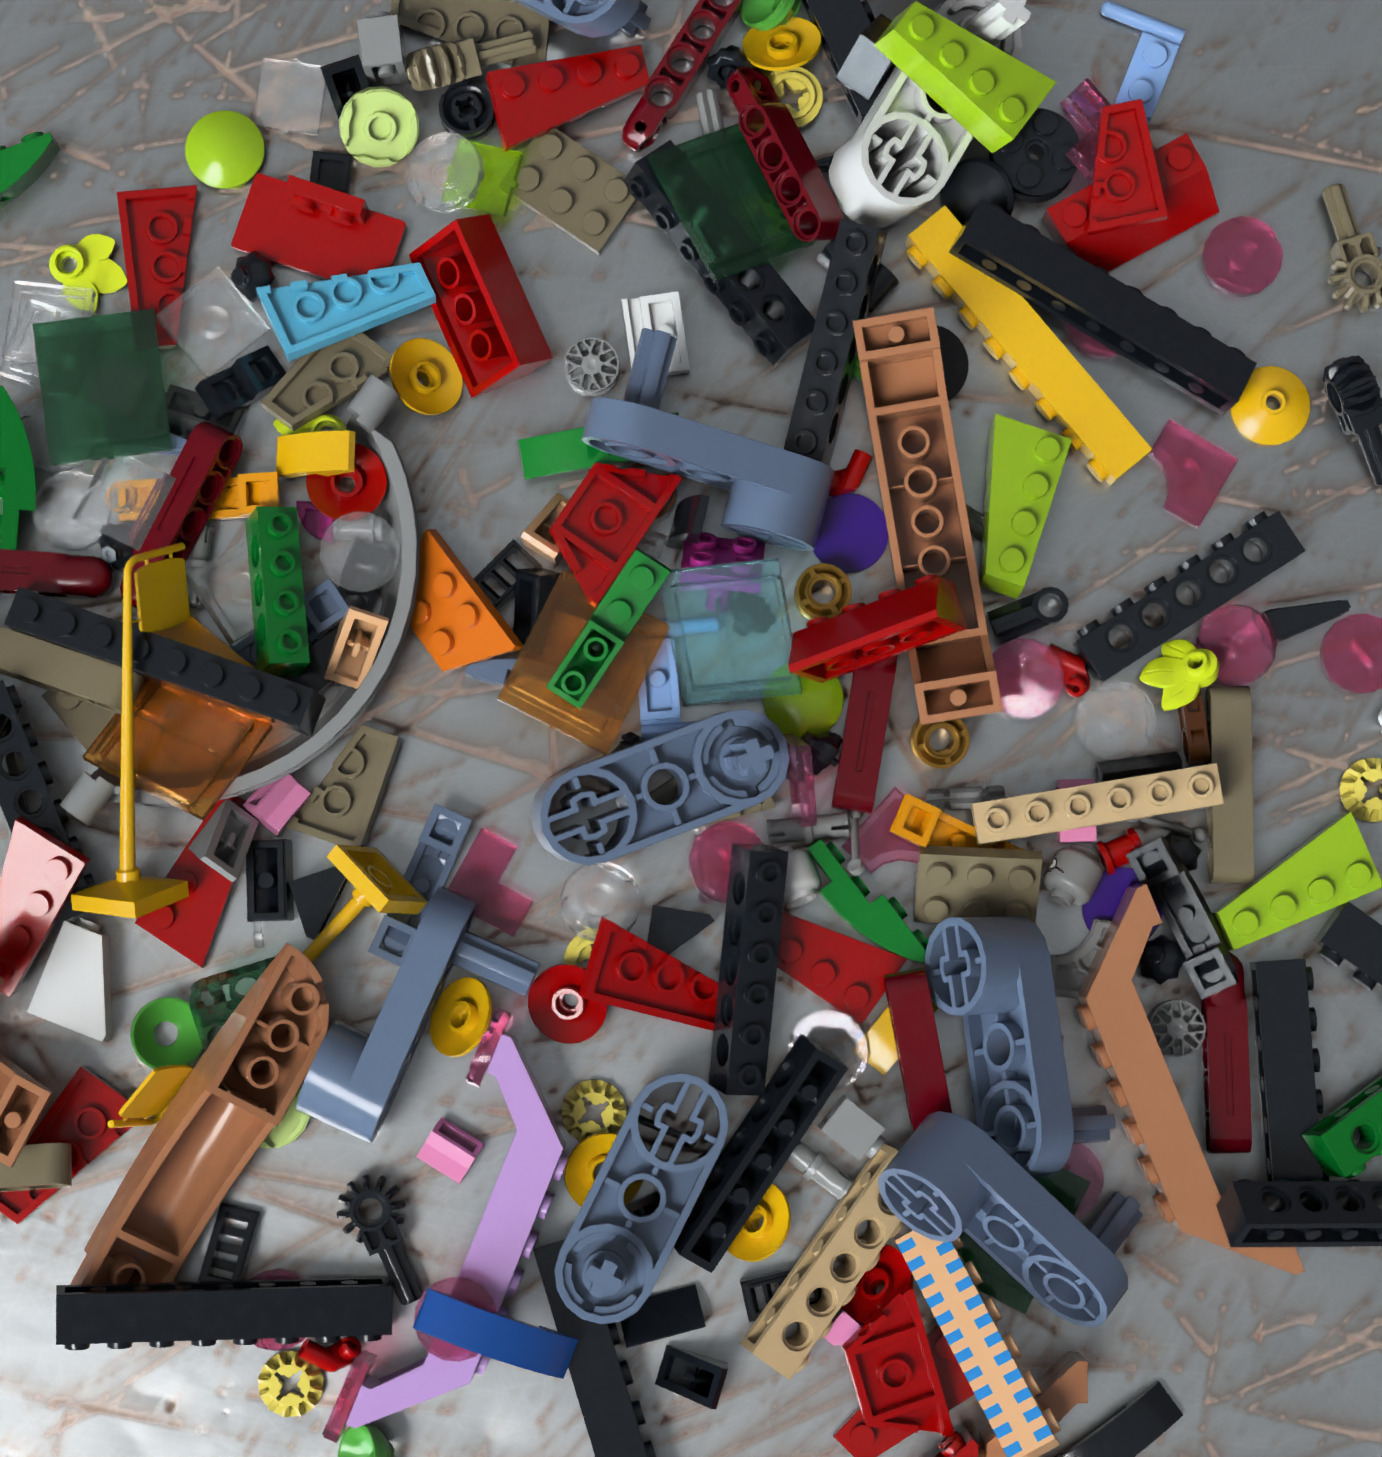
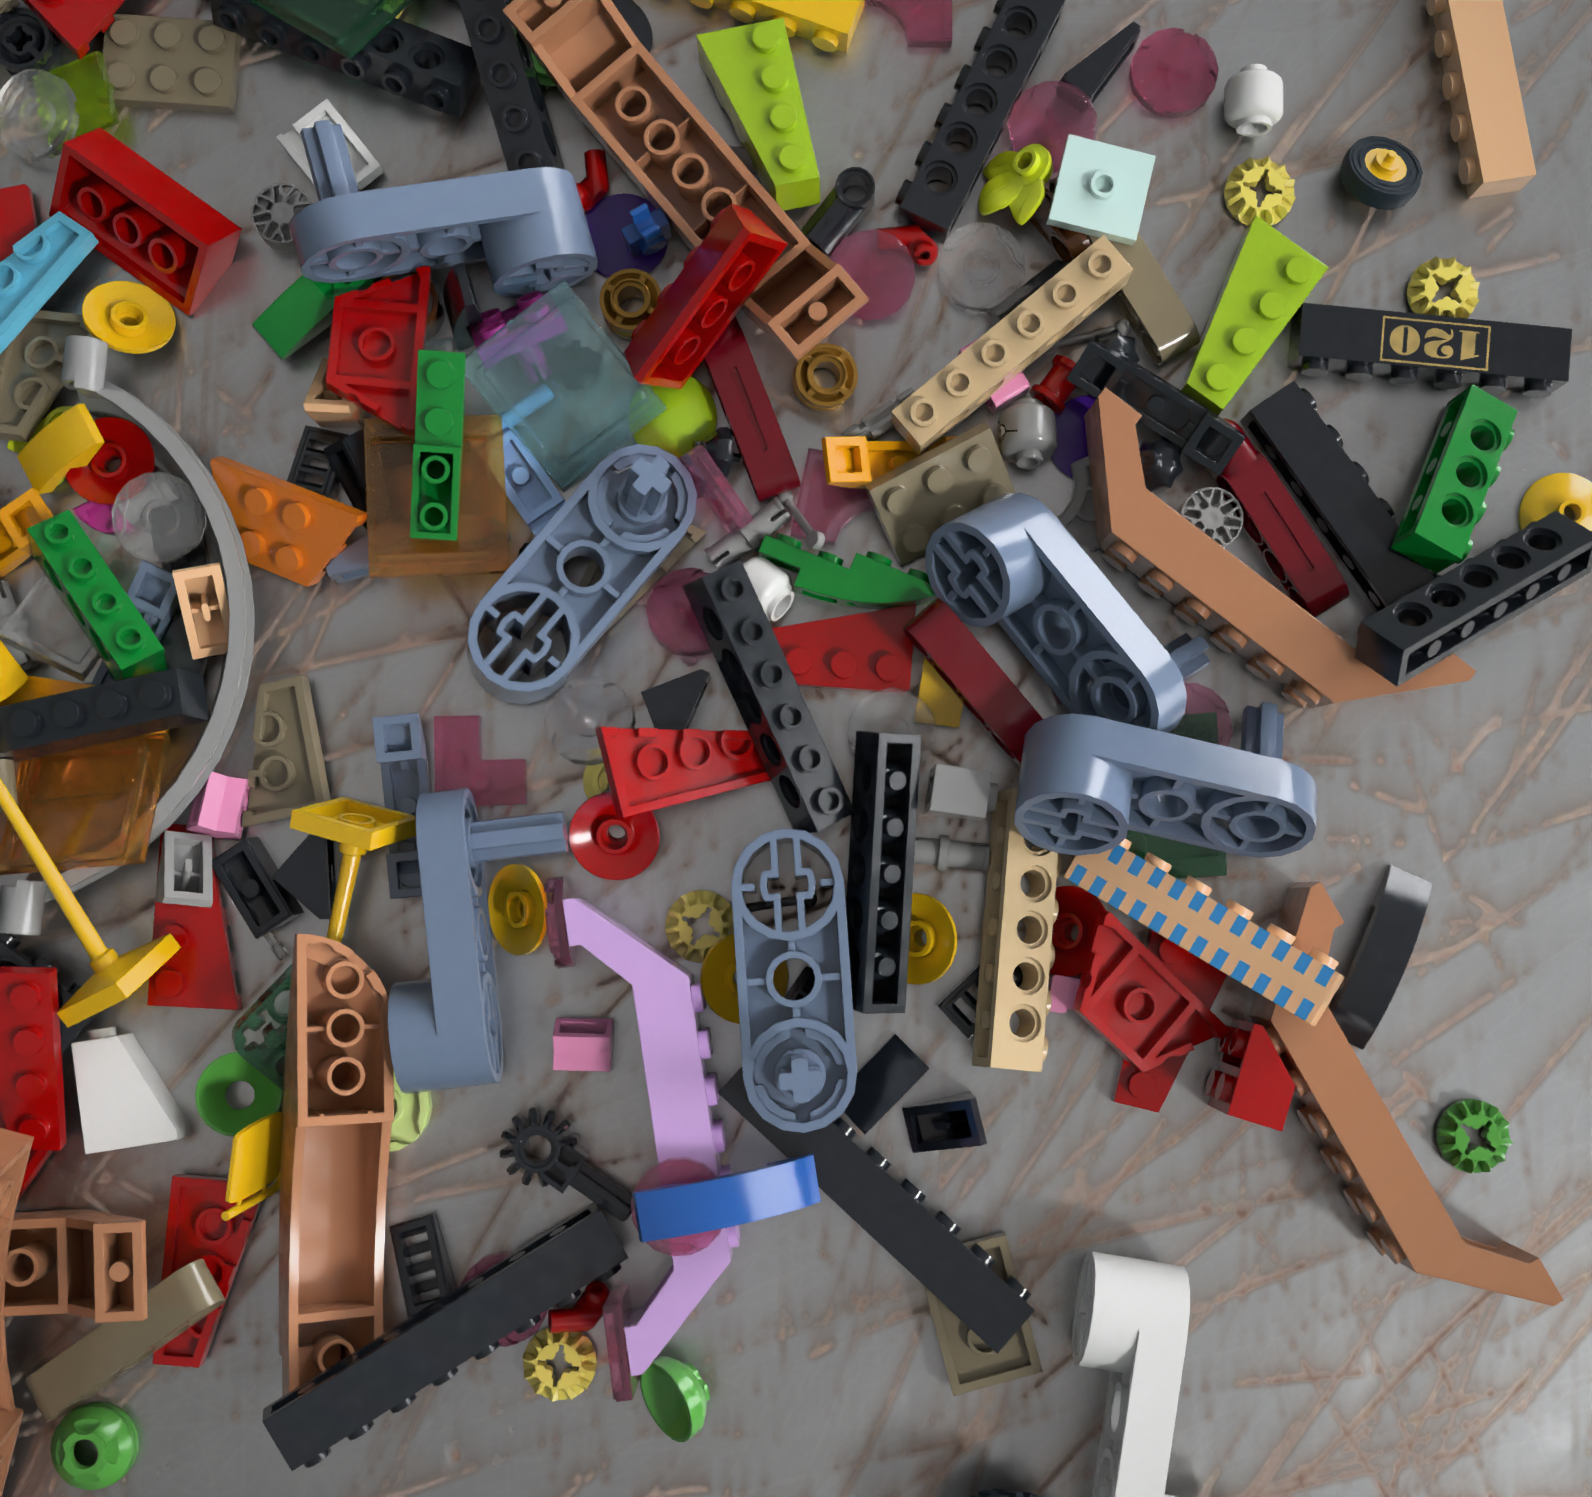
camera: 30 degrees left, 0 degrees up
none -> blue plate [621,203,672,258]
none -> light aqua plate [1046,134,1156,246]

